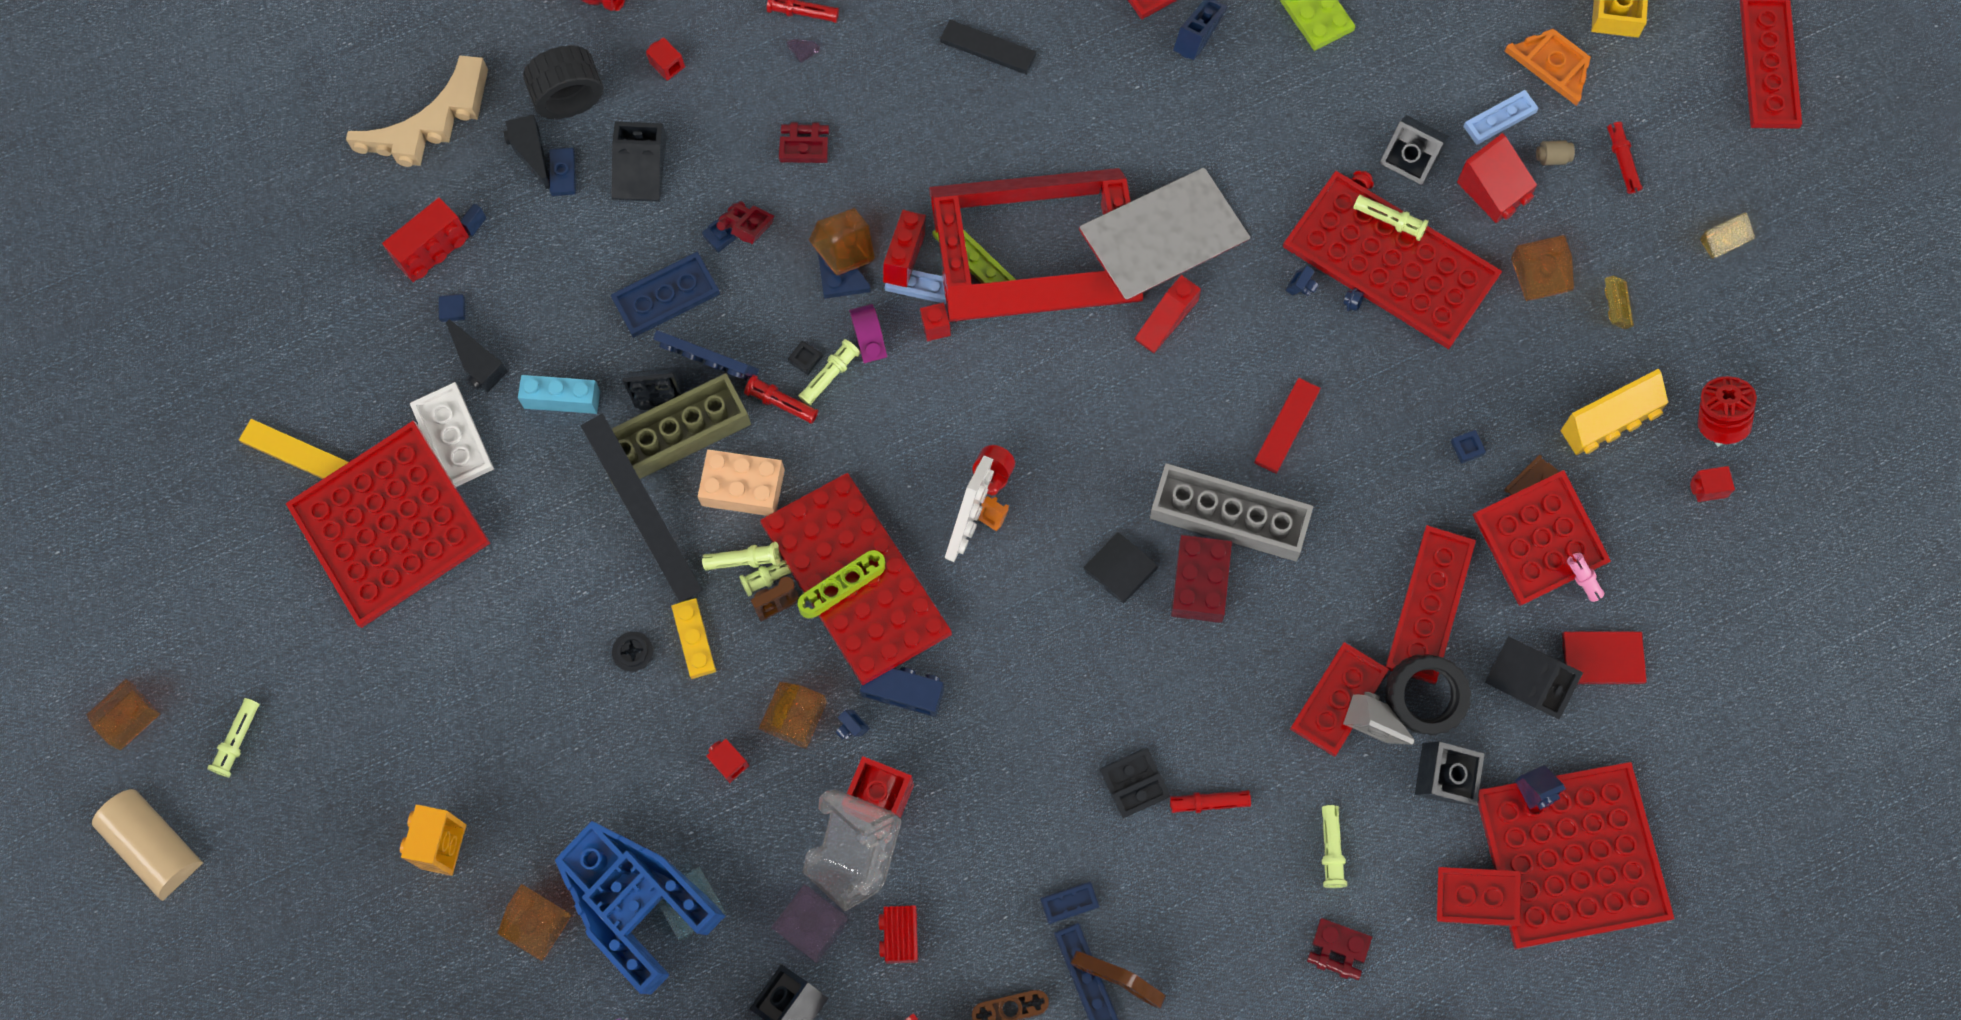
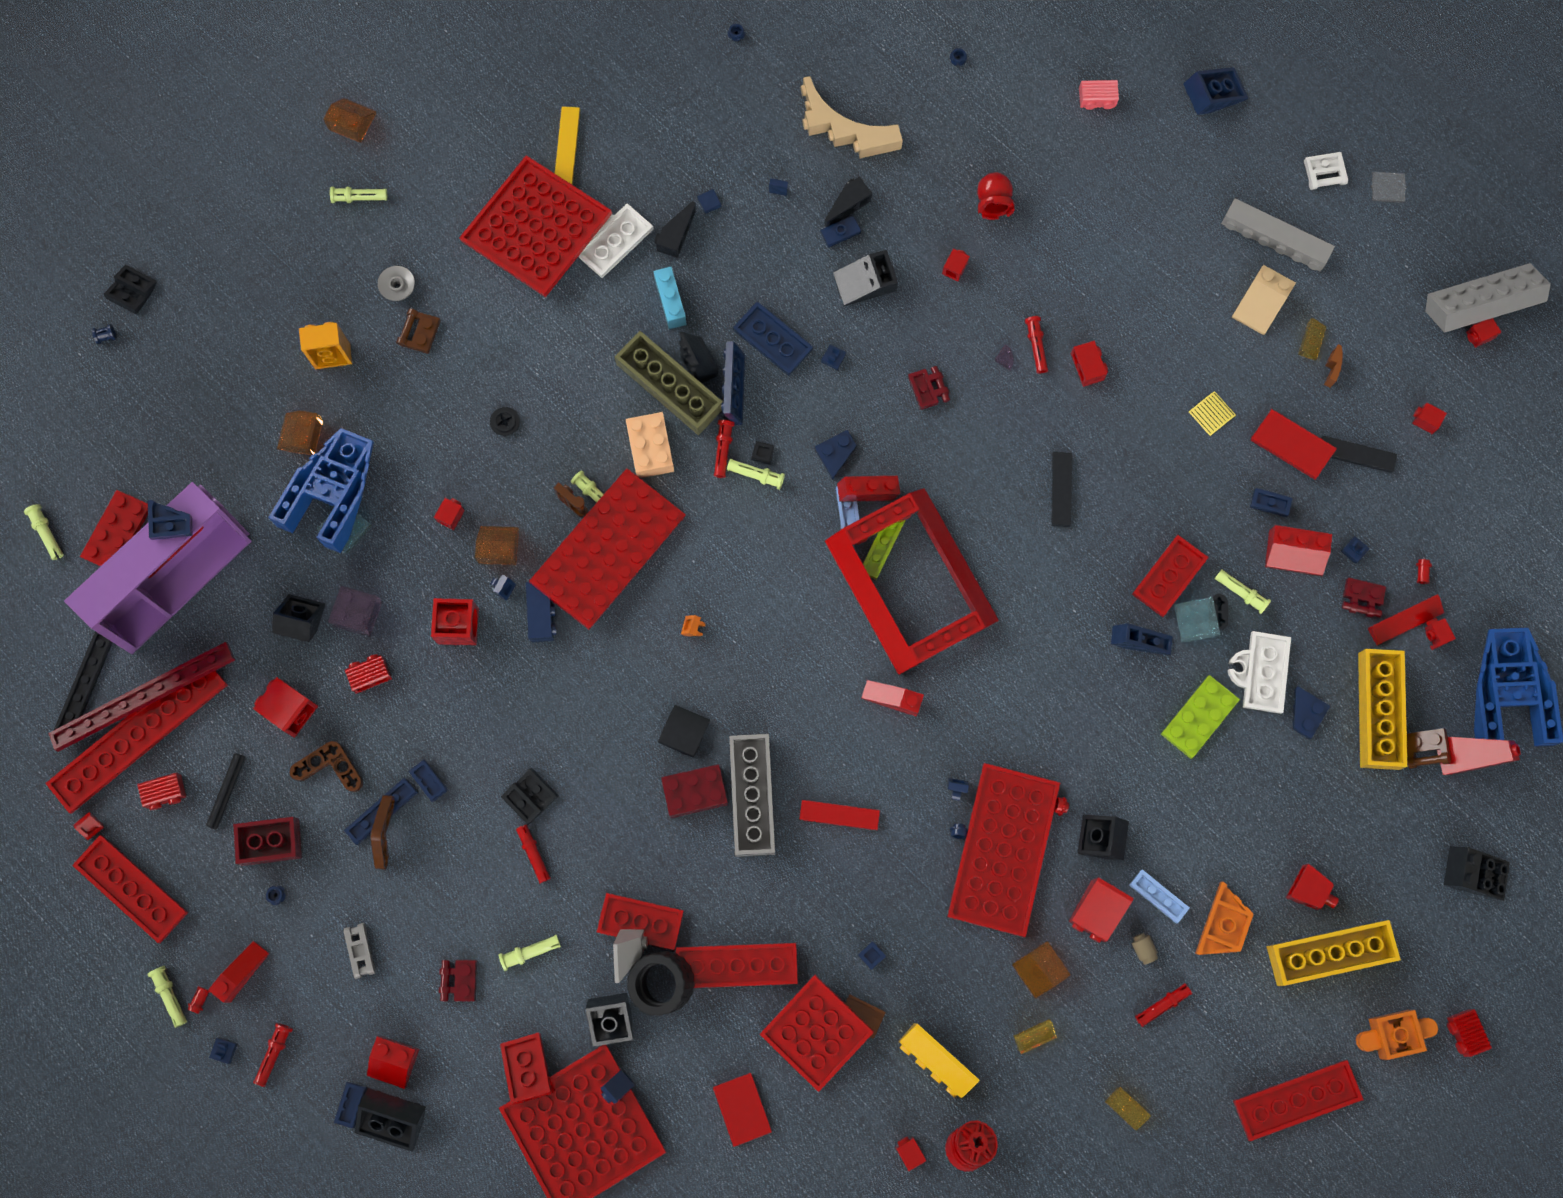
camera: 65 degrees right, 5 degrees up
tan brick [92,789,203,901] -> none
red brick [382,197,469,282] -> none
black tyre [523,45,604,119] -> none
black tile [580,413,703,603] -> none
yellow plate [671,598,716,679] -> none
yellowish green pin [702,542,781,570] -> none
dark red plate [716,201,775,244] -> none
lime beam [798,550,885,618] -> none
clear windscreen [802,789,902,912] -> none
clear orange slope [809,208,875,275] -> none
magenta brick [849,304,887,363] -> none
red brick [920,302,951,341] -> none
white plate [945,445,1015,562] -> none
flat silver piece [1079,168,1250,301] -> none
yellowish green pin [1353,195,1429,241] -> none
black slope [1485,636,1583,720] -> none
bright pink pin [1567,553,1605,602] -> none
none -> light grey dish [378,266,415,301]
none -> reddish brown plate [396,309,441,354]
none -> dark blue plate [728,24,745,41]

